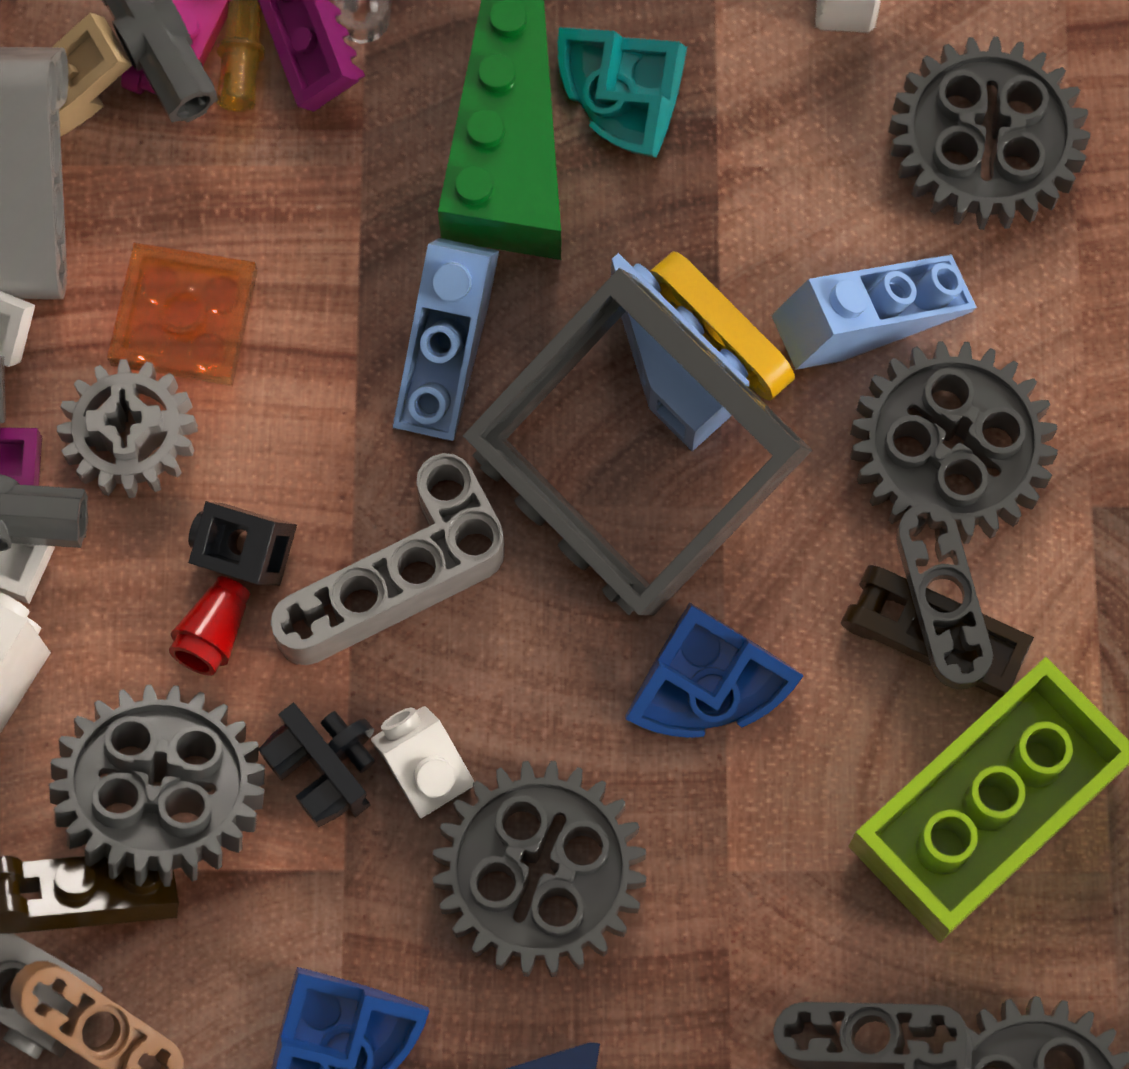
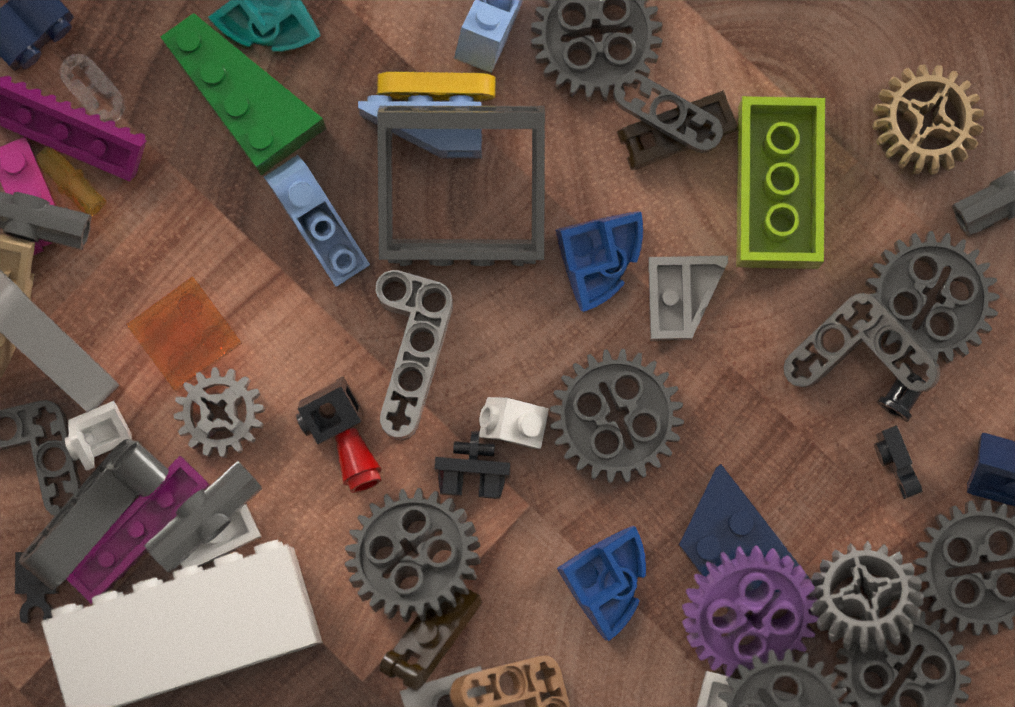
camera: 45 degrees left, 10 degrees up
none -> light grey wing [648,256,728,341]

